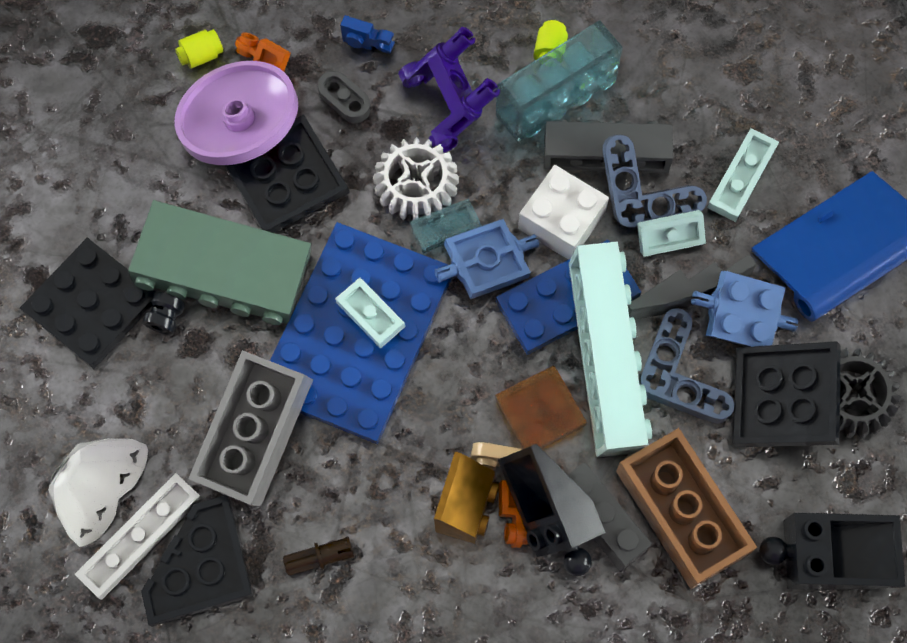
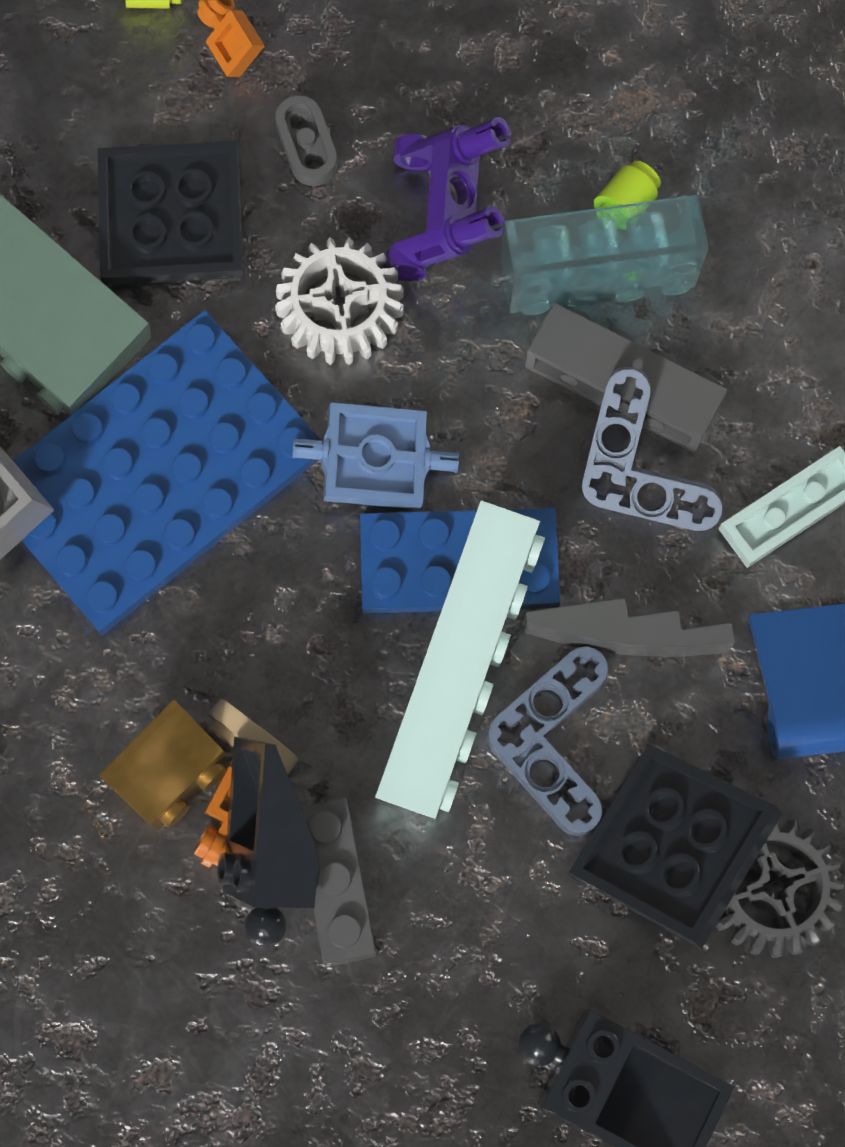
camera: 25 degrees right, 5 degrees up
lavender dish [174,61,298,165] -> none
light aqua plate [335,278,405,349] -> none
blue plate [340,15,395,53] -> none
clear light blue plate [410,198,482,254] -> none
clear orange plate [495,365,587,449] -> none
white brick [518,165,609,260] -> none
medium nougat brick [616,428,757,590] -> none
light aqua plate [637,210,706,257] -> none
medium blue plate [691,271,798,347] -> none

